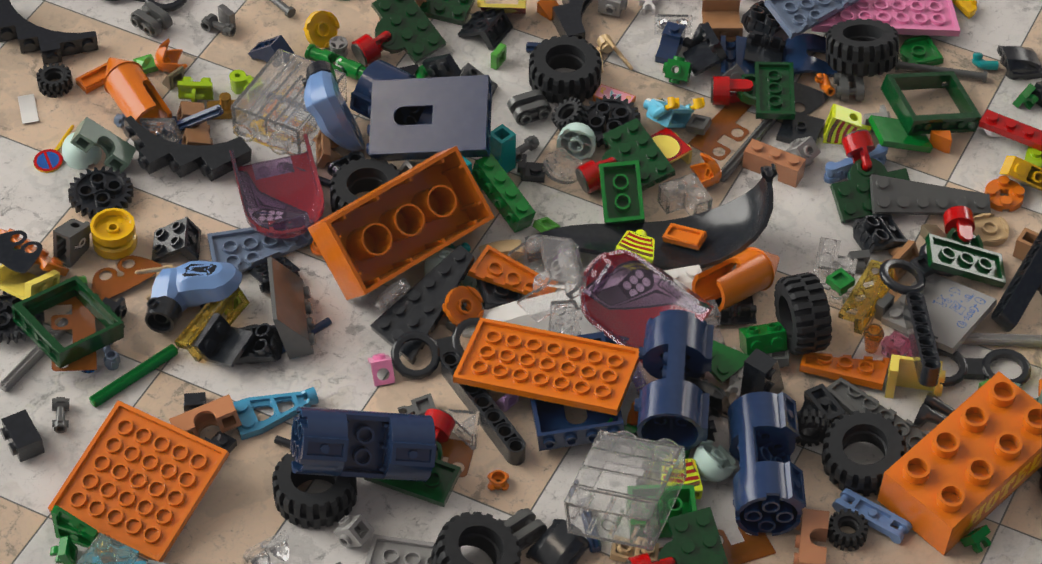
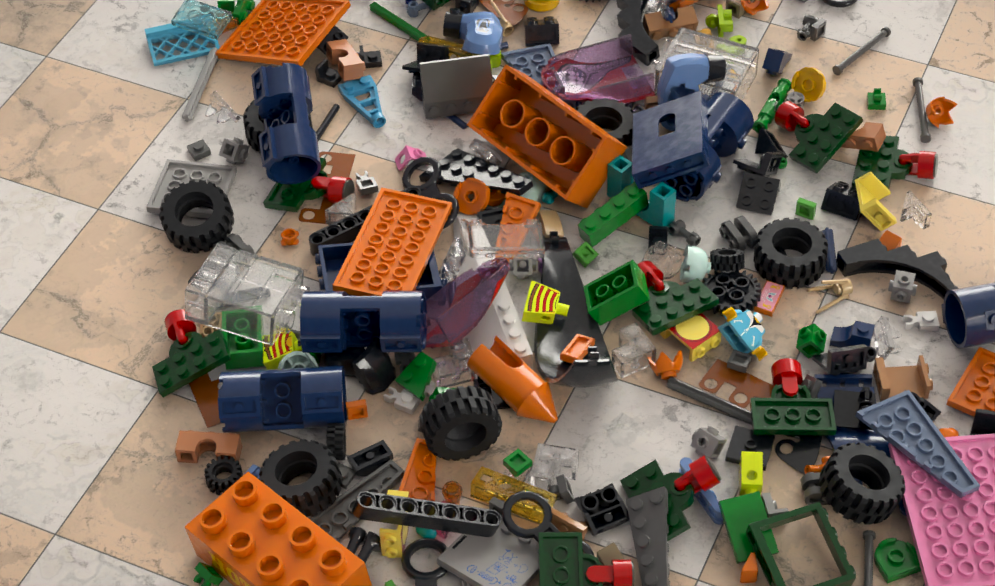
camera: 90 degrees right, 0 degrees up
black wedge [740,348,784,397] -> none
nougat arch [742,139,806,188] -> none

